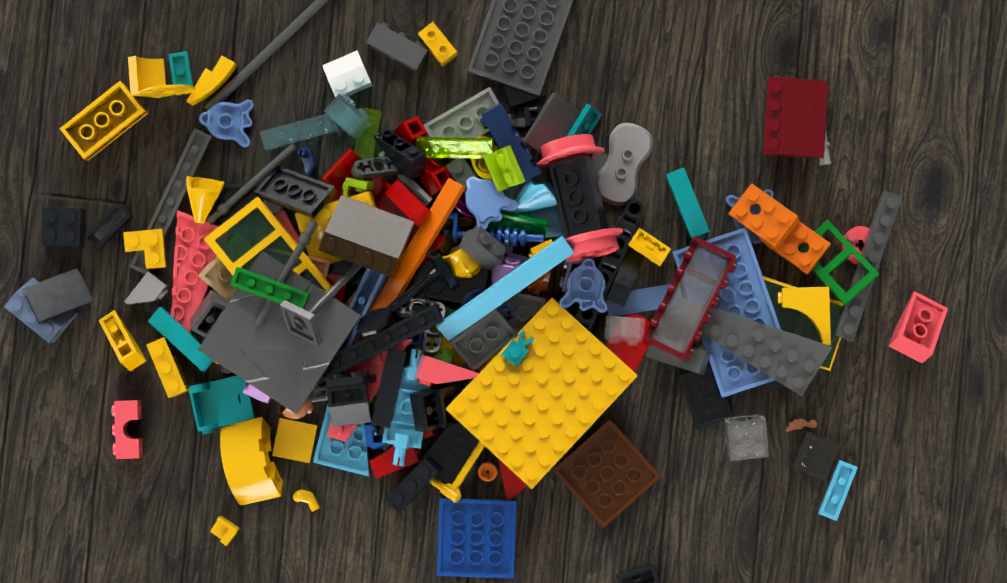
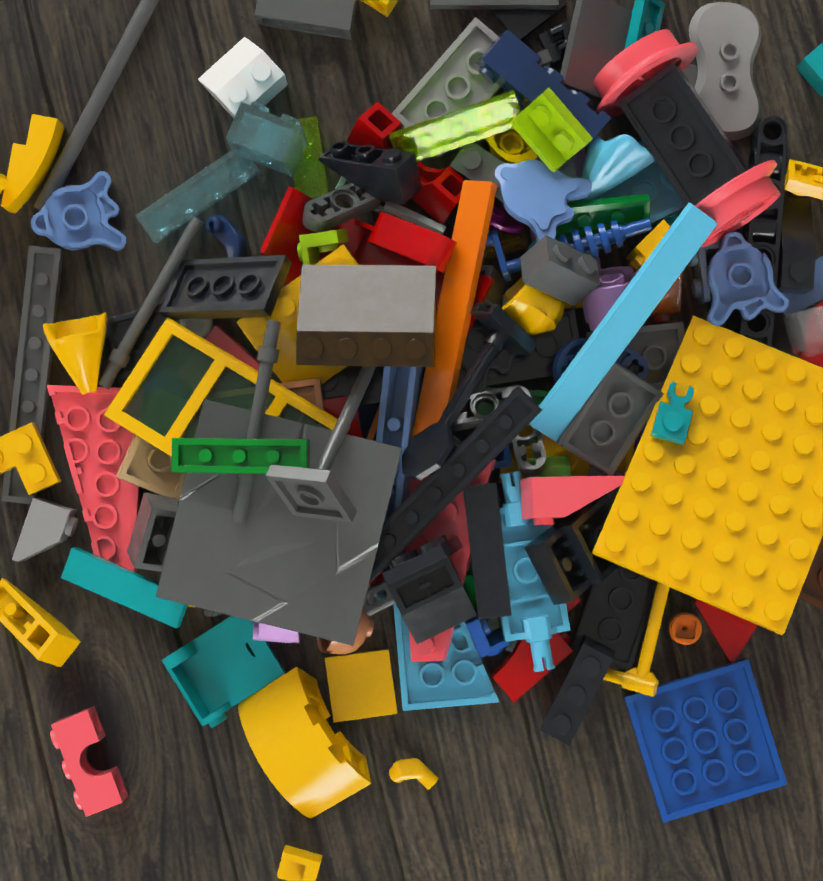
camera: 20 degrees left, 0 degrees up
yellow brick [146,337,189,398] -> none

